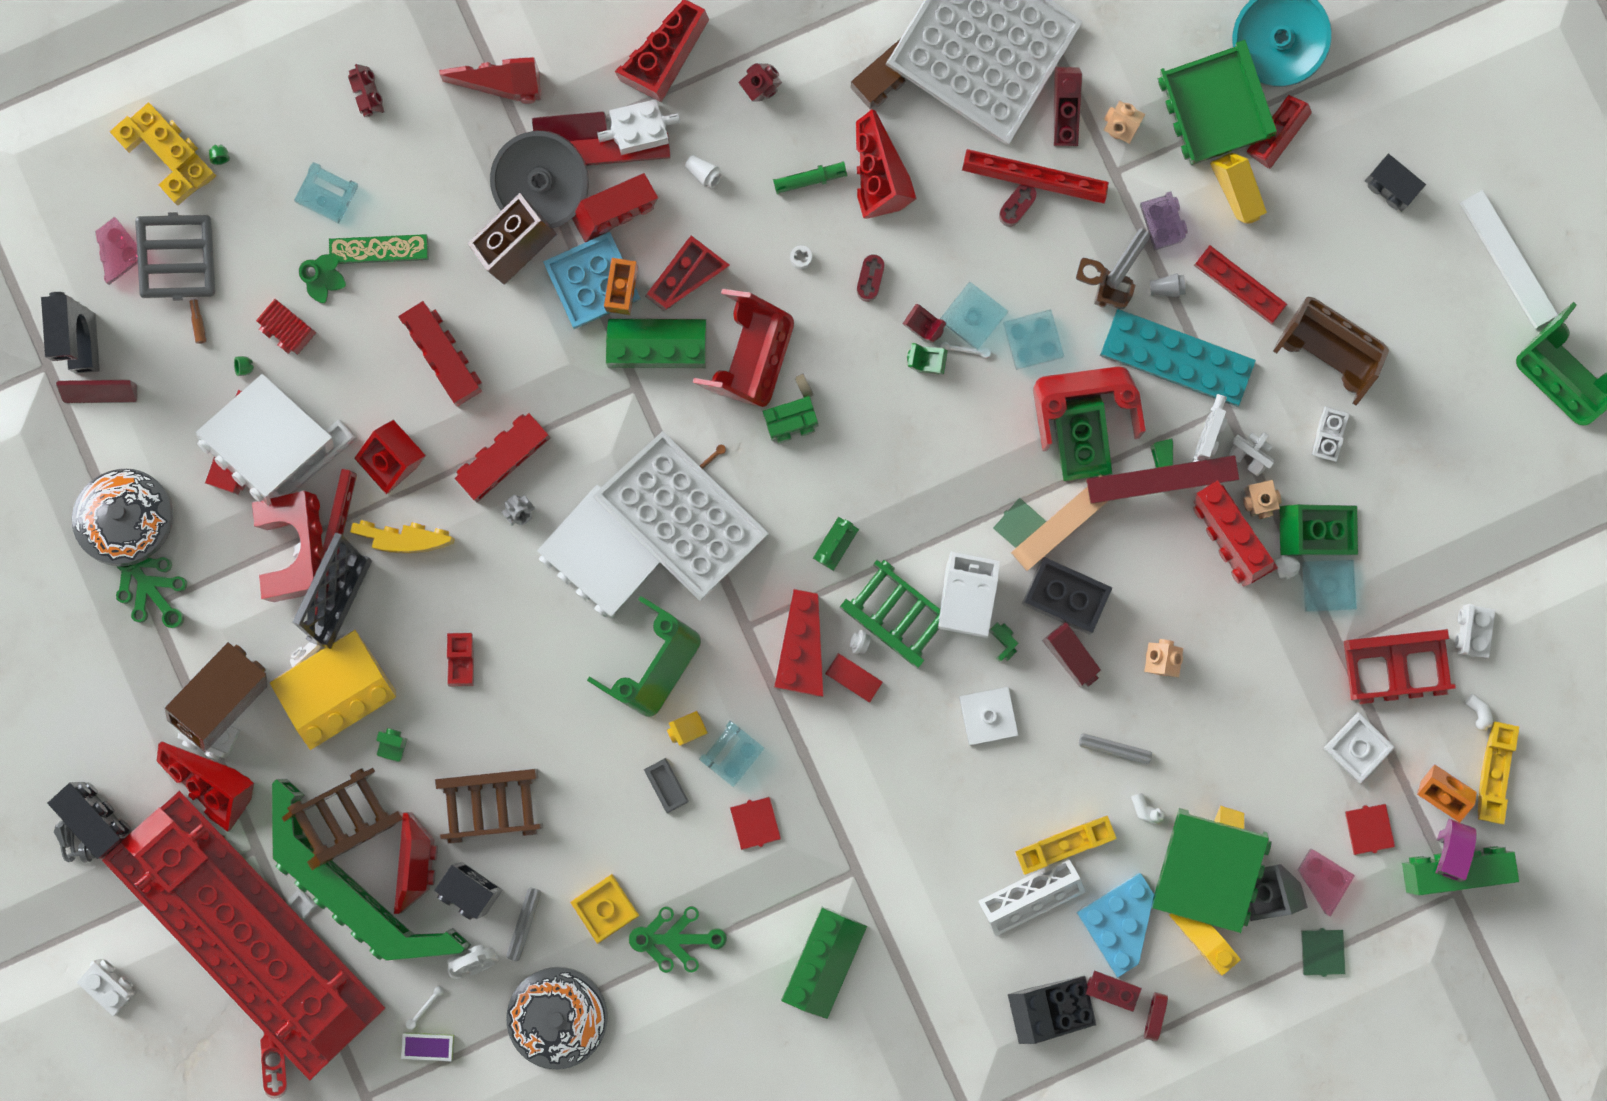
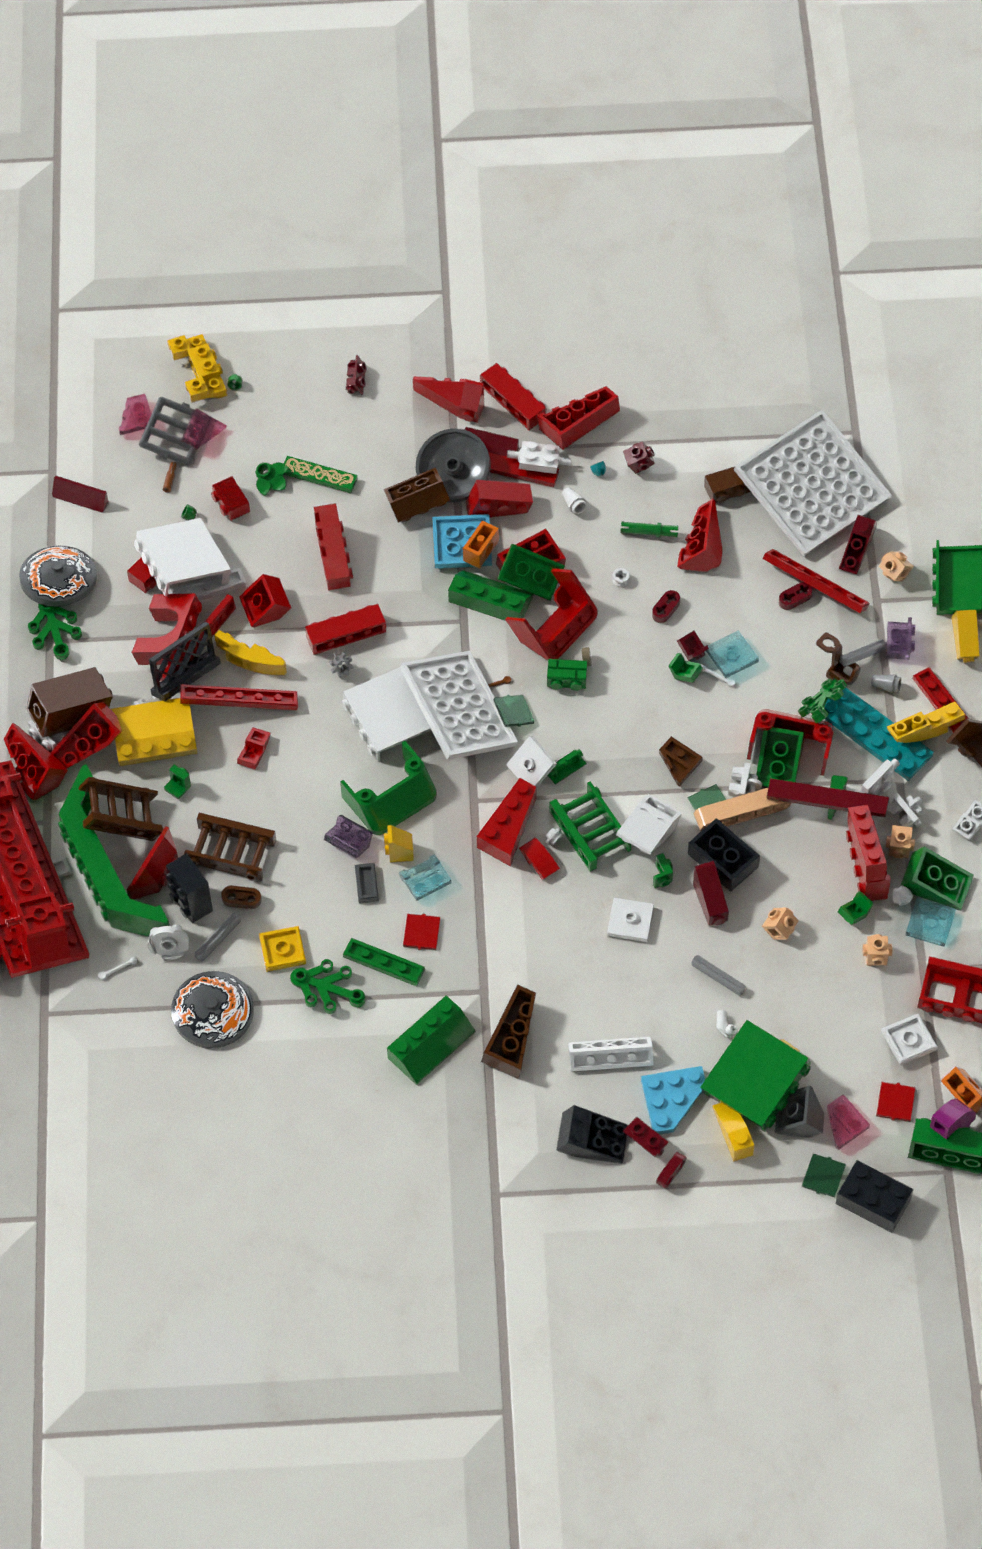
camera: 25 degrees right, 25 degrees down
black arch [41,292,100,374] -> none
clear light blue plate [294,162,358,223] -> none
dark purple tile [401,1033,454,1061] -> none
clear light blue plate [1003,309,1064,370] -> none
yellow slope [1015,815,1117,875] -> none
none -> red wedge [51,702,122,769]
none -> red tile [180,684,298,710]
none -> clear pink wing [181,408,227,449]
none -> reddish brown plate [221,885,262,909]
none -> clear purple bracket [324,814,373,858]
none -> green tile [343,938,425,987]
none -> red brick [480,363,546,430]
none -> reddish brown wedge [481,984,536,1079]
none -> clear green piece [493,695,535,727]
none -> green tile [497,544,565,601]
none -> white plate [506,736,557,787]
none -> teal hinge [590,461,606,476]
none -> reddish brown wing [659,736,703,787]
none -> white hips [728,763,762,797]
none -> green plant [798,679,847,723]
none -> black brick [835,1160,914,1233]
none -> green bracket [837,891,873,925]
none -> light nougat brick [862,934,892,966]
none -> yellow slope [887,702,965,743]

